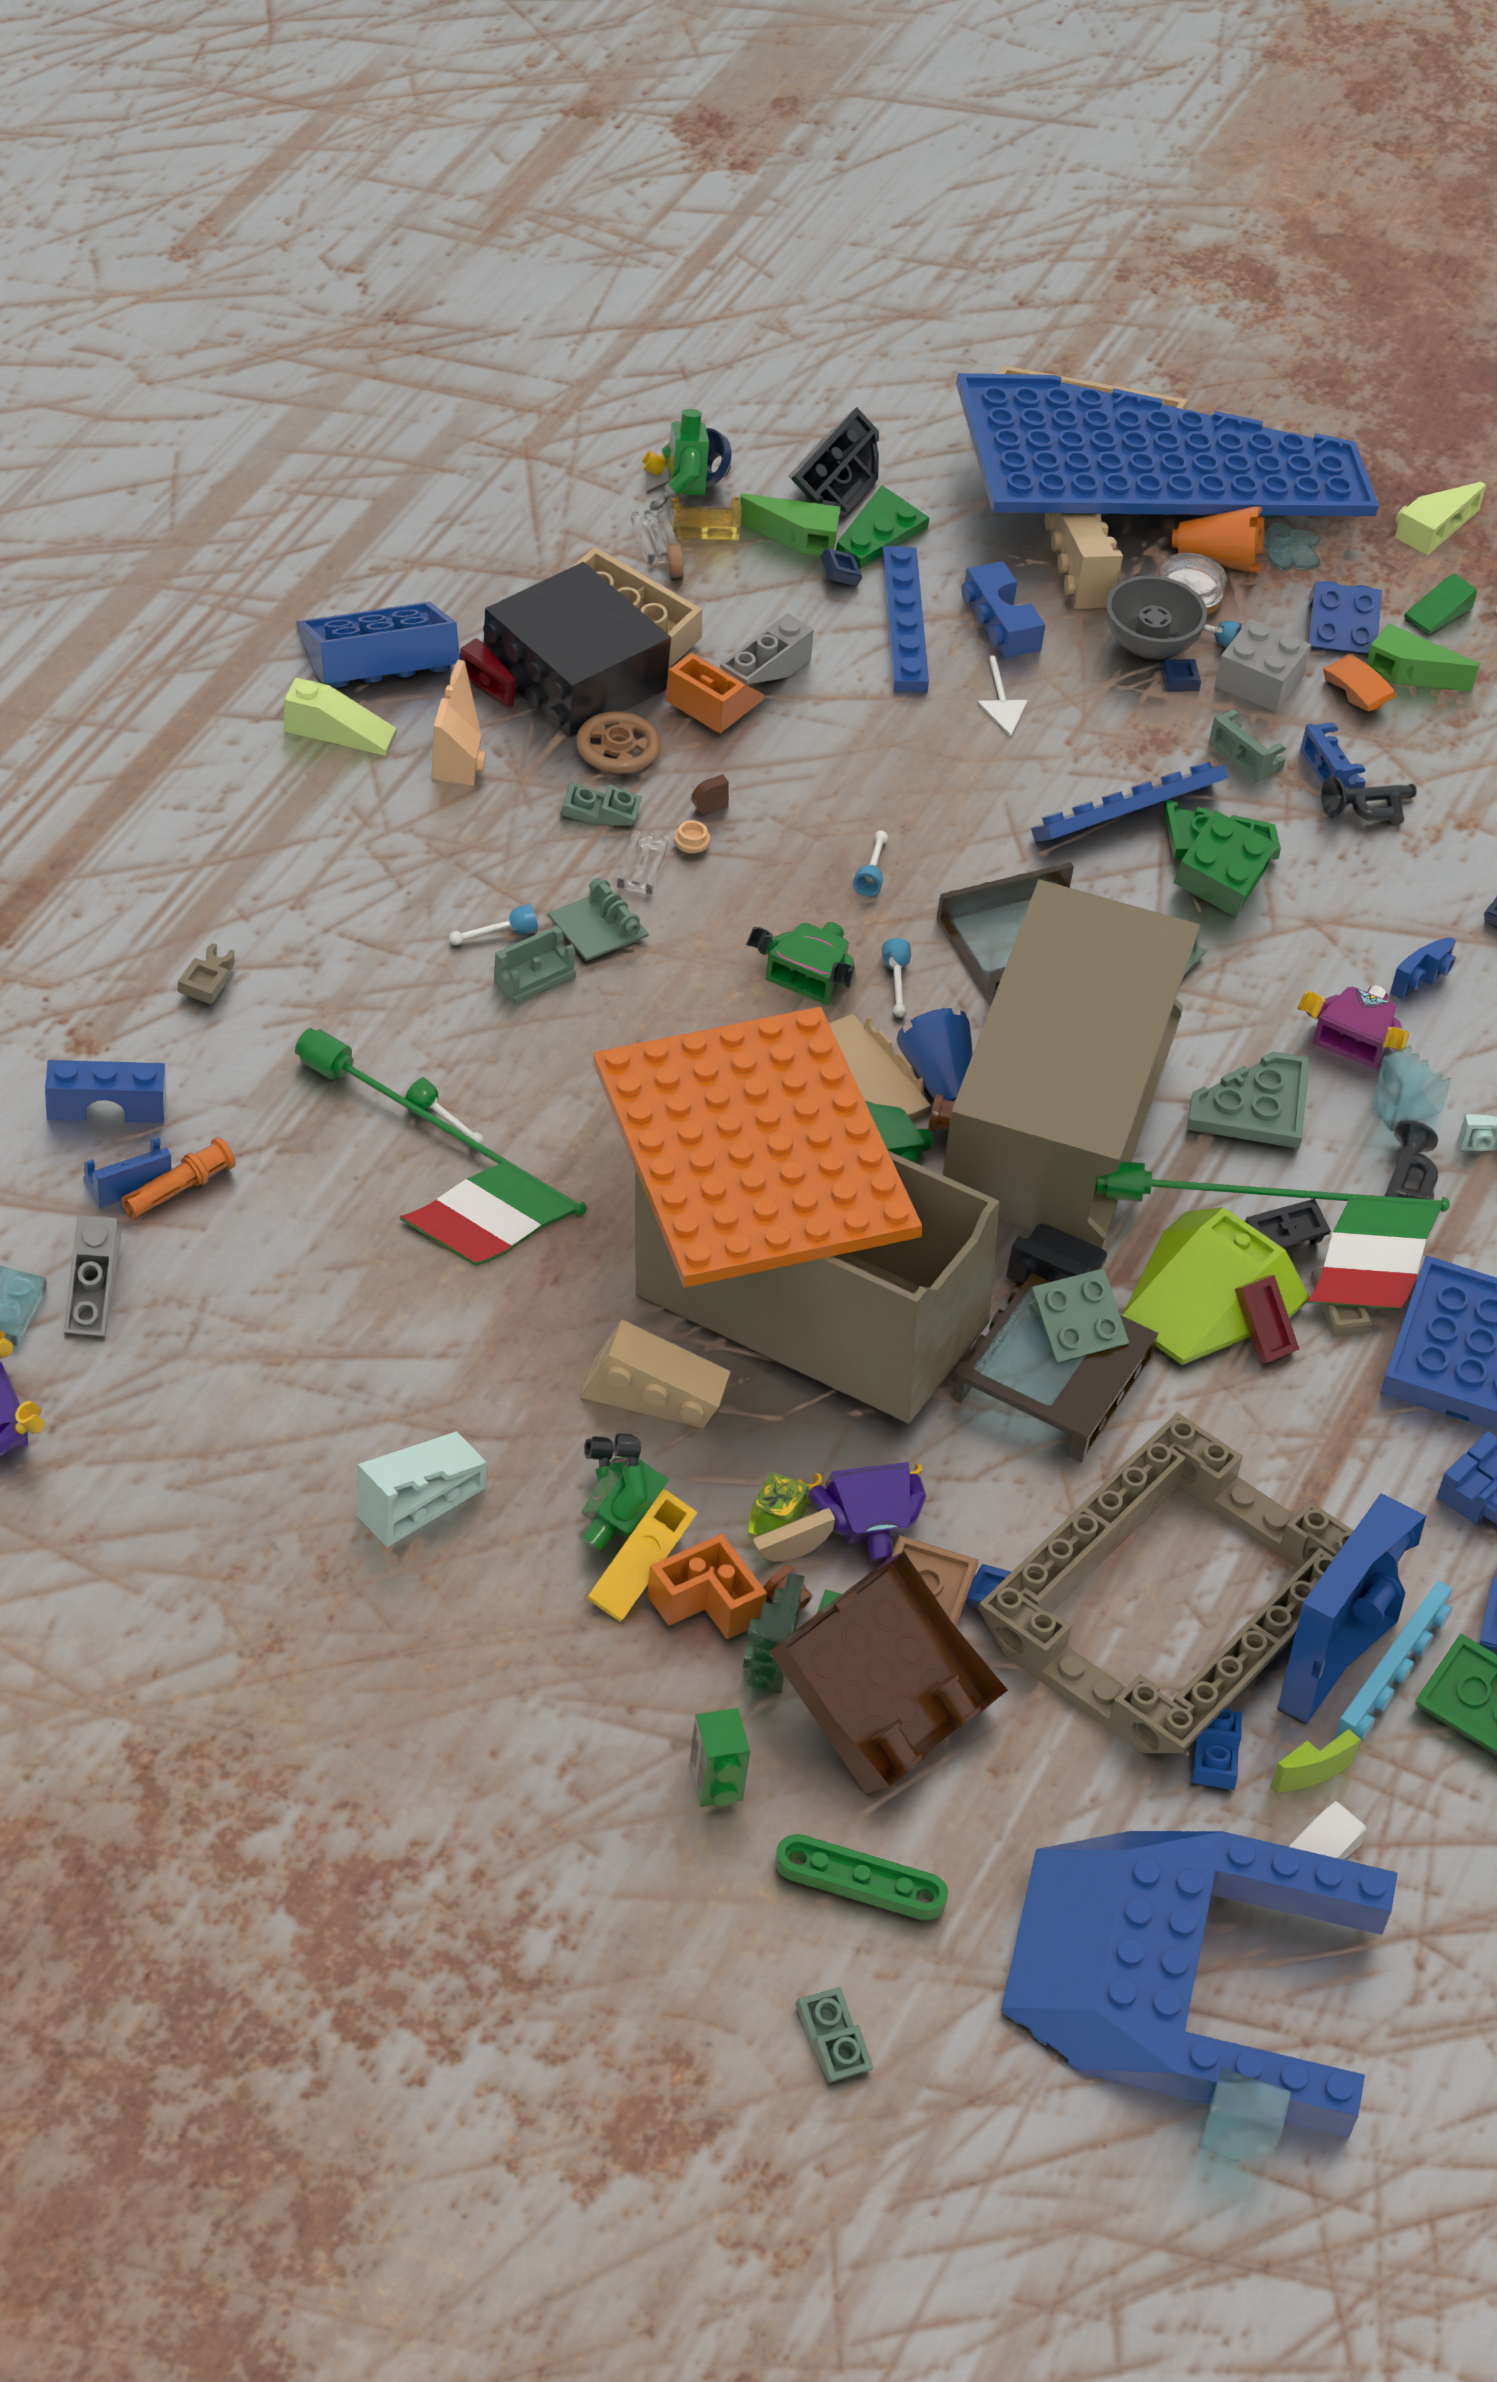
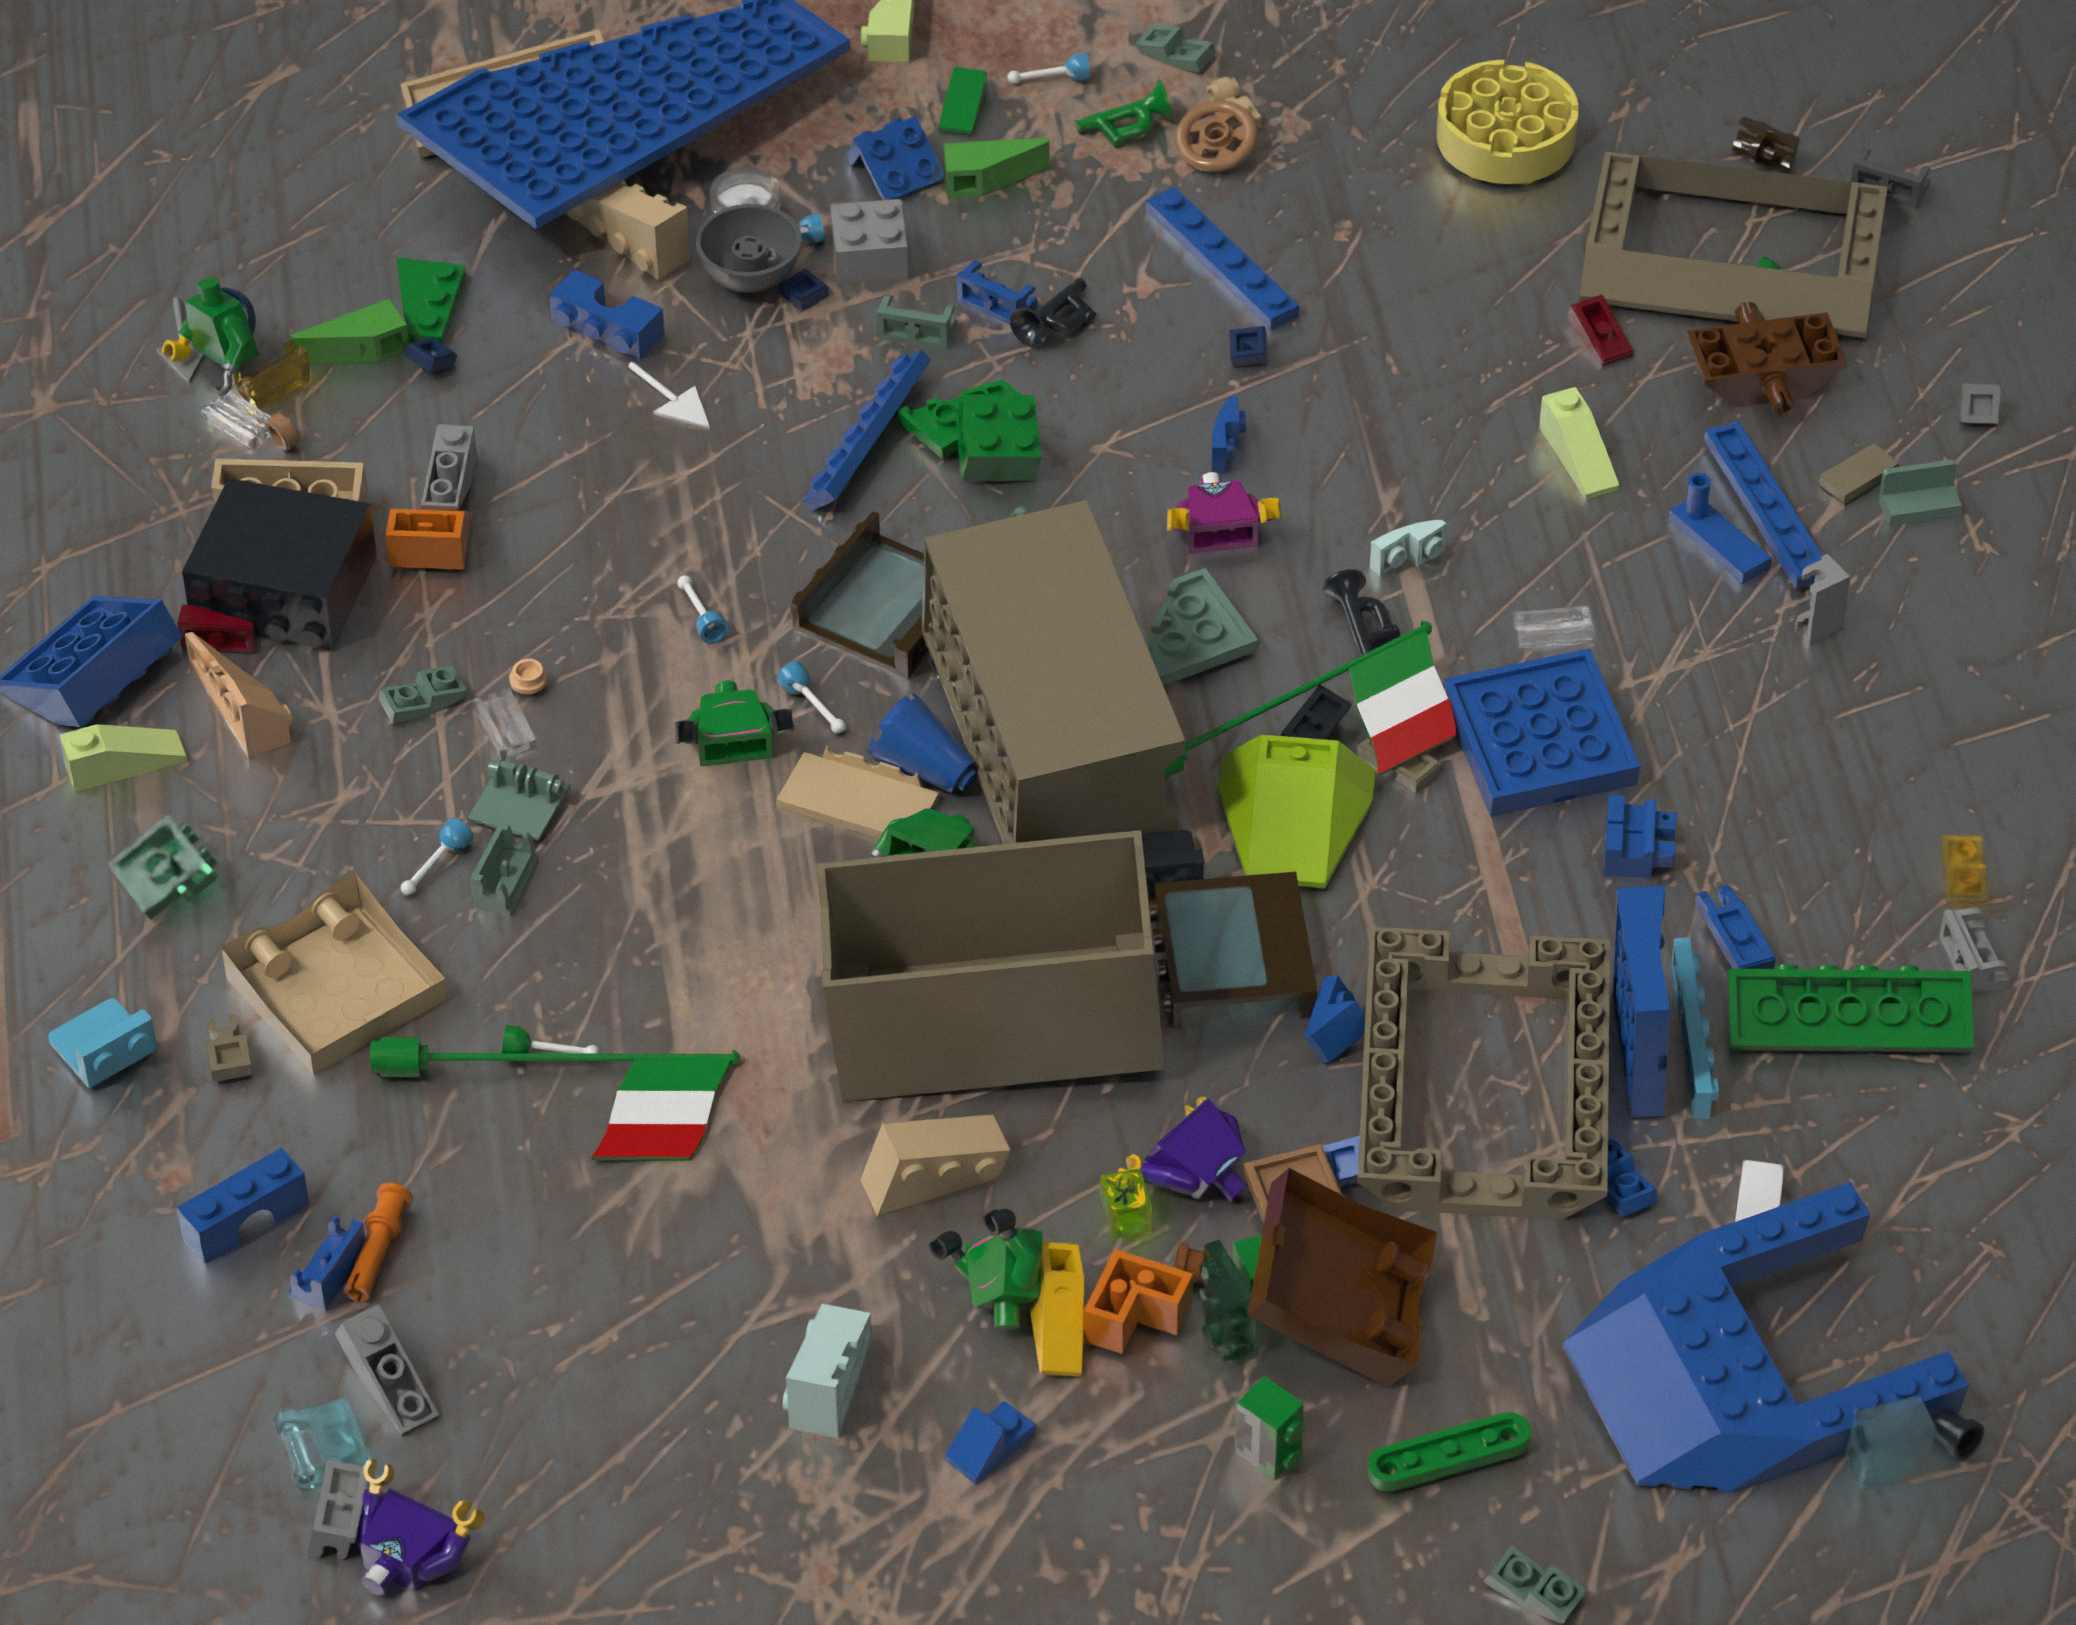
camera: 30 degrees left, 0 degrees up
medium nougat plate [576,711,661,773] -> none
orange plate [593,1006,922,1288] -> none
reddish brown tile [691,774,729,814] -> none
tan tile [753,1508,835,1562] -> none
black wedge [788,407,879,516] -> none
blue plate [882,546,929,692] -> none
dark orange piece [928,1093,955,1132] -> none
sand green hinge [1029,1268,1129,1363] -> none
orange cone [1172,507,1264,574] -> none
dark red tile [1235,1275,1299,1363] -> none
clear light blue plate [1264,523,1321,571] -> none
lime slope [1271,1729,1361,1793] -> none
orange slope [1323,654,1396,712] -> none
clear light blue piece [1372,1046,1452,1131] -> none
none -> medium azure bracket [48,999,158,1088]
none -> clear green plate [107,814,219,920]
none -> tan piece [221,873,448,1075]
none -> blue slope [945,1401,1035,1485]
none -> blue slope [1304,975,1365,1063]
none -> black piece [1930,1408,1984,1460]

